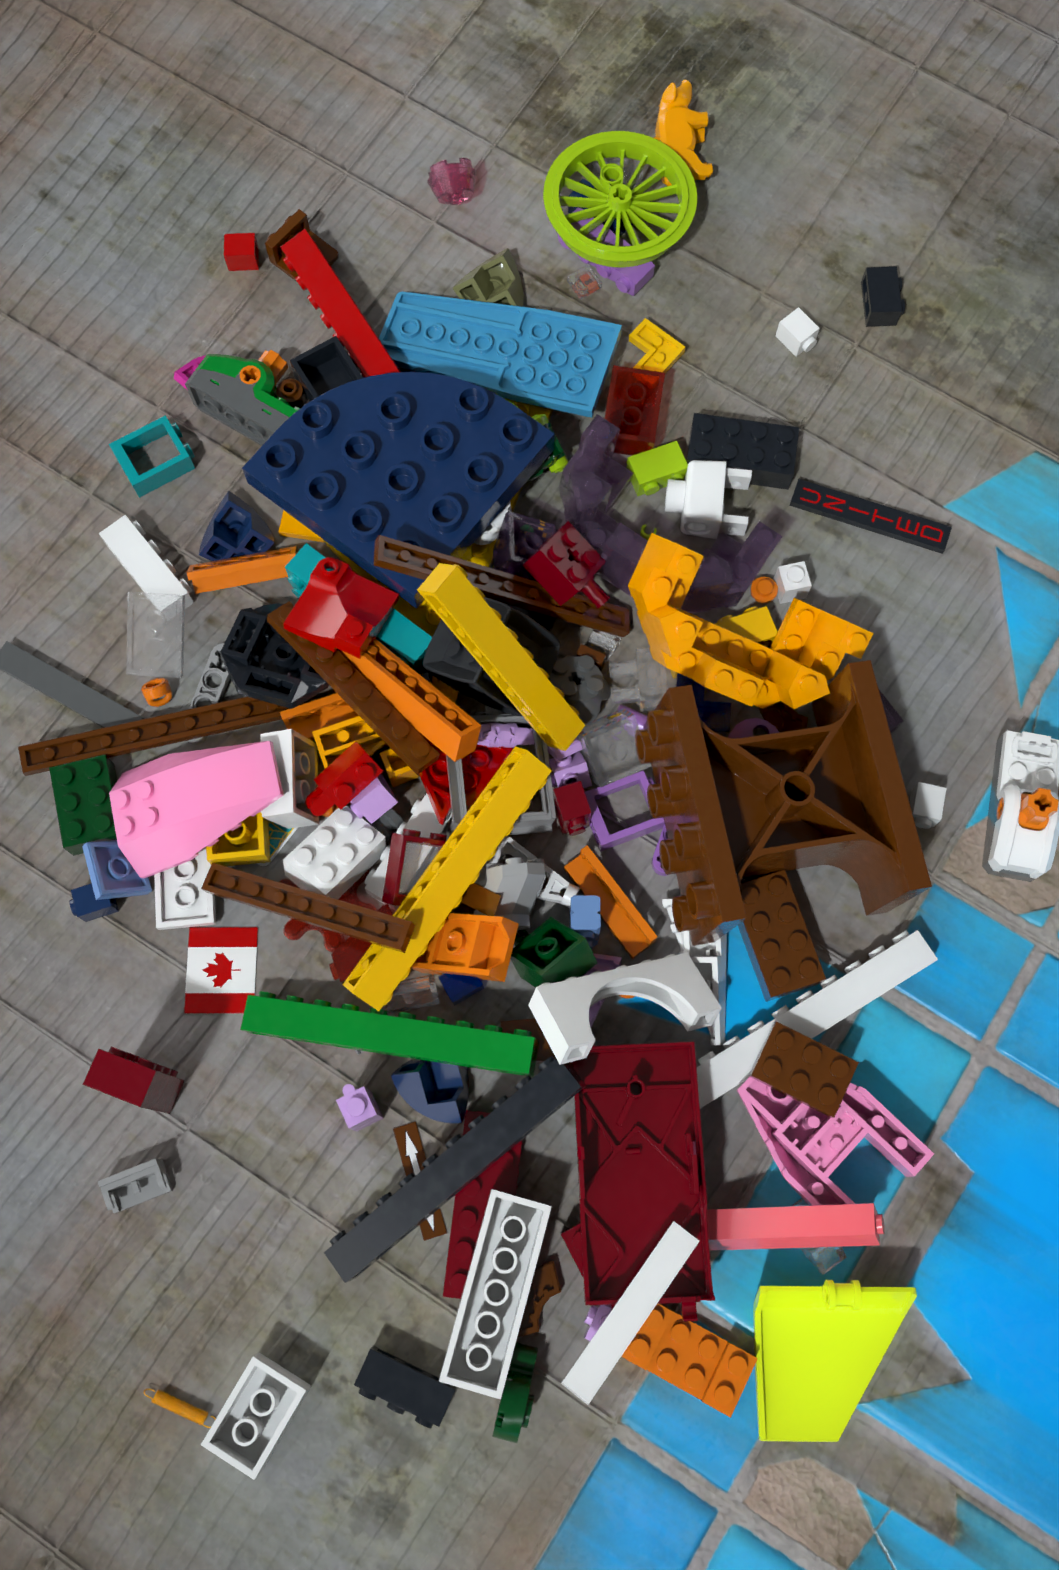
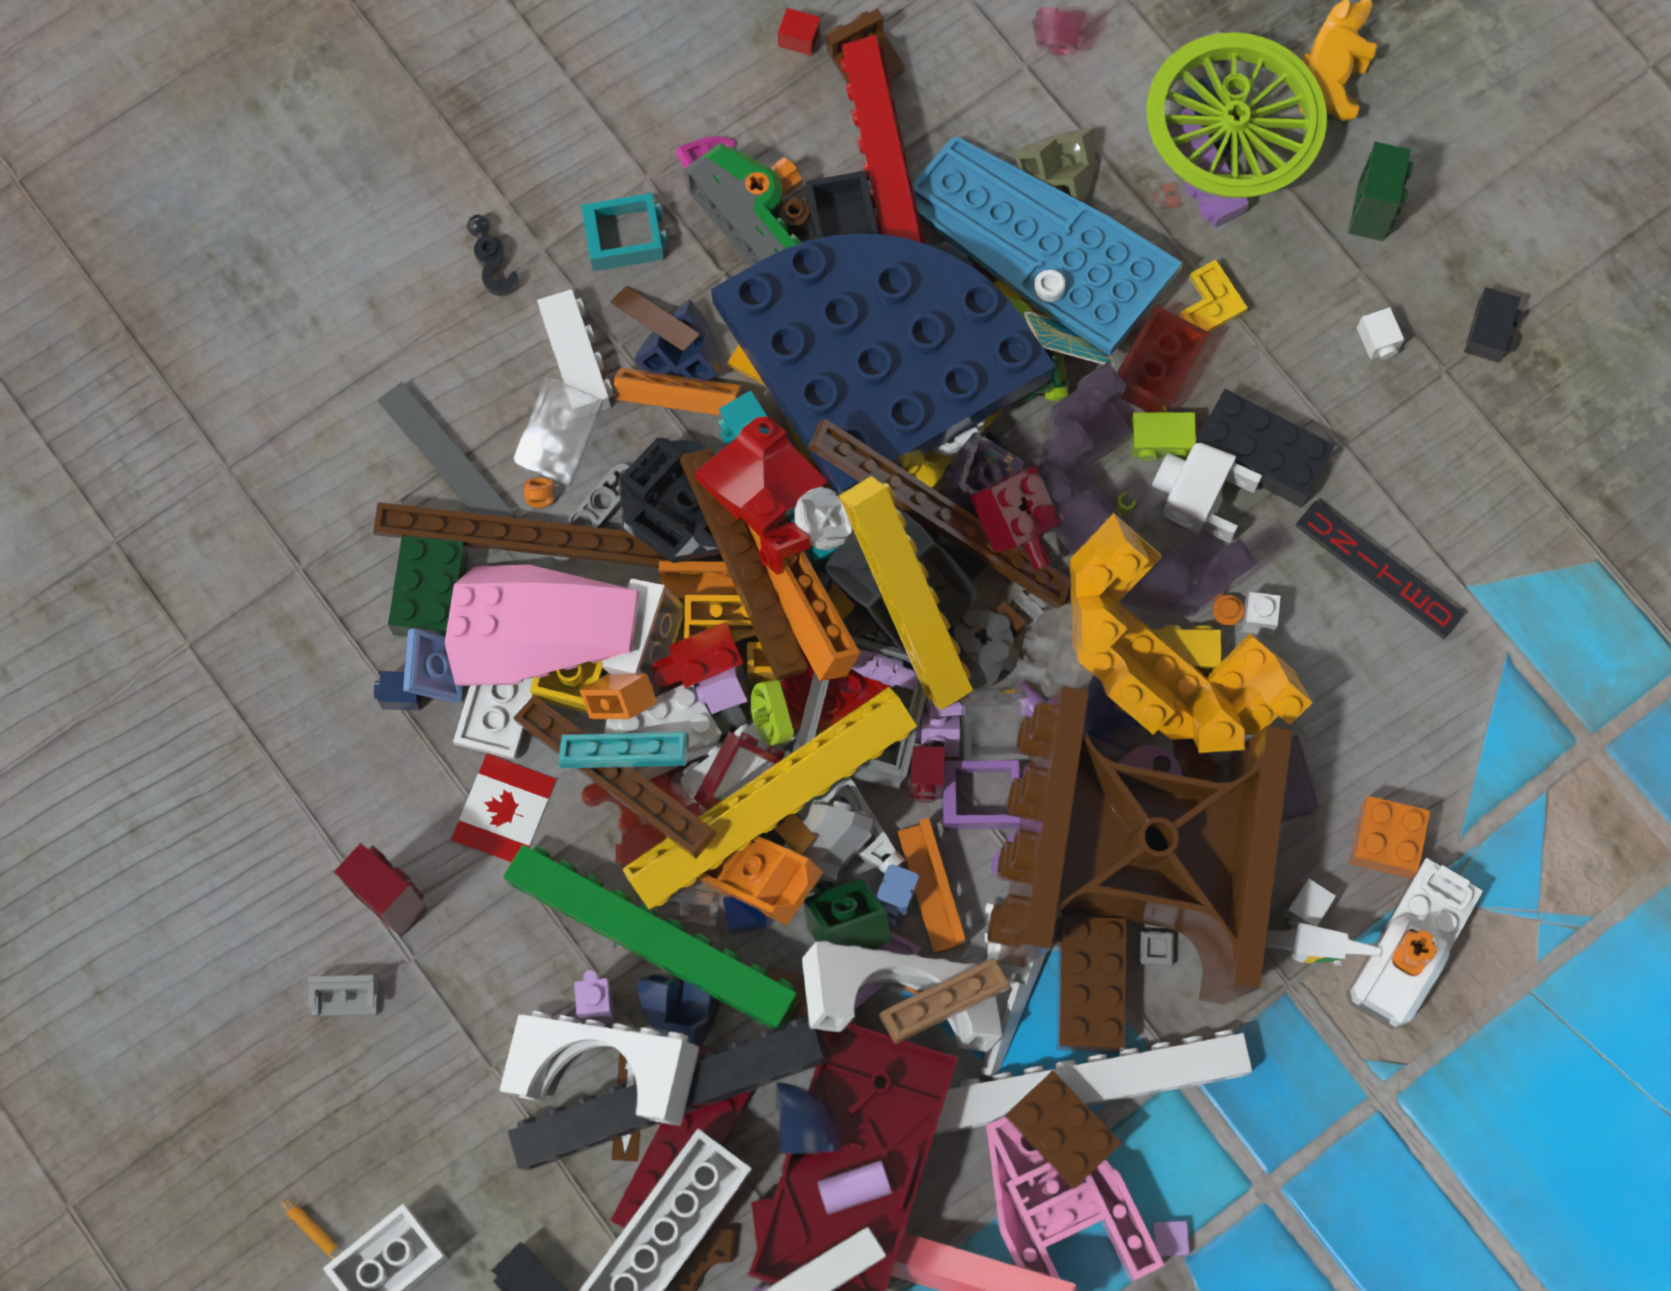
camera: 20 degrees right, 0 degrees up
none -> black piece [467,214,519,296]
none -> white arch [499,1011,699,1126]
none -> teal tile [558,732,689,768]
none -> orange brick [580,674,657,719]
none -> reddish brown sticker [610,286,700,351]
none -> lime piece [751,680,794,746]
none -> red bracket [759,522,810,575]
none -> dark blue brick [776,1082,842,1153]
none -> white tile [794,487,853,550]
none -> lavender brick [817,1161,892,1215]
none -> medium nougat tile [880,957,1011,1044]
none -> teal sticker [1024,312,1115,366]
none -> white tile [1035,270,1065,302]
none -> light grey tile [1139,931,1173,966]
none -> lavender tile [1153,1221,1189,1257]
none -> white animal [1265,923,1382,966]
none -> dark green brick [1348,141,1414,241]
none -> orange brick [1348,795,1430,879]

